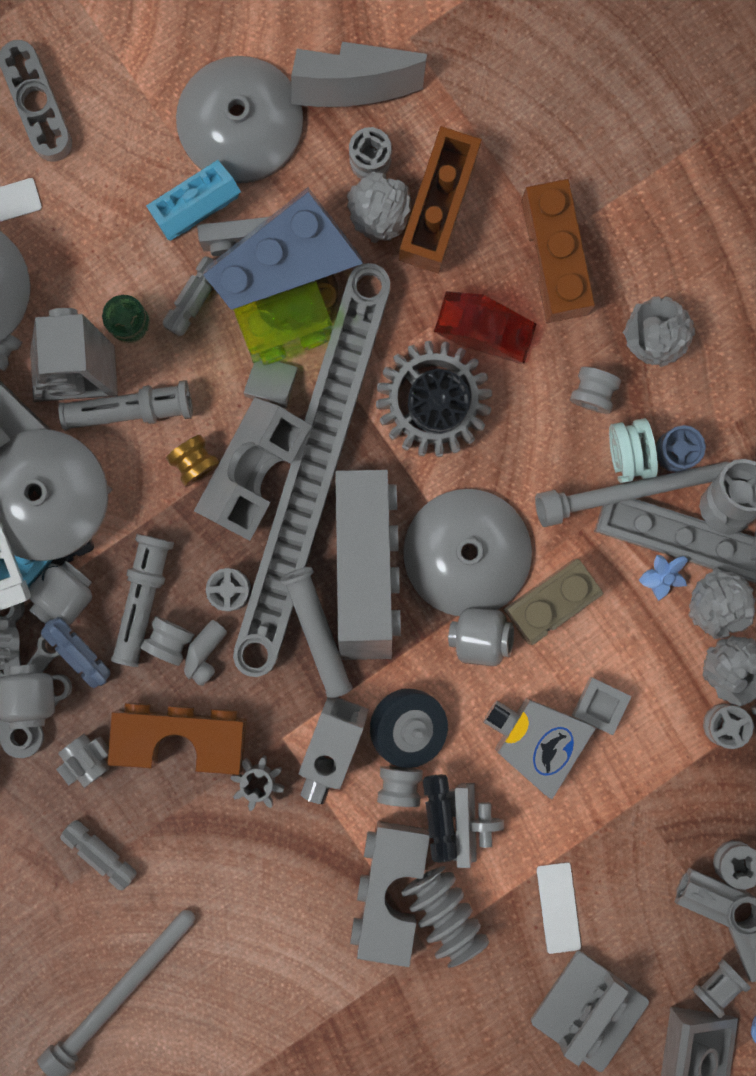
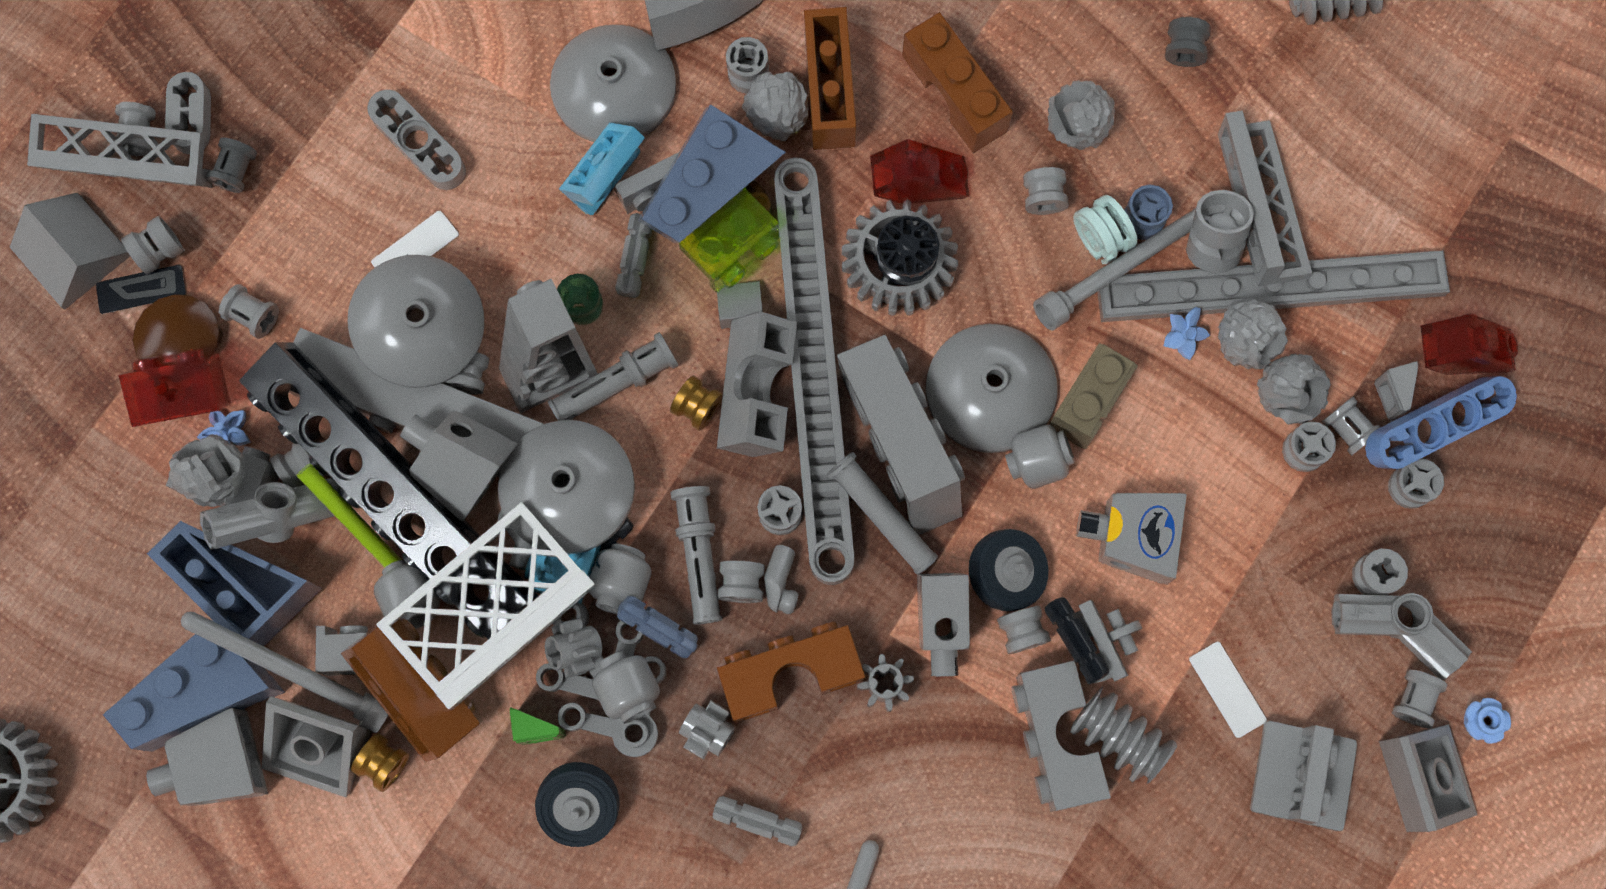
camera: 15 degrees left, 10 degrees down
light grey plate [572,677,632,735] -> none

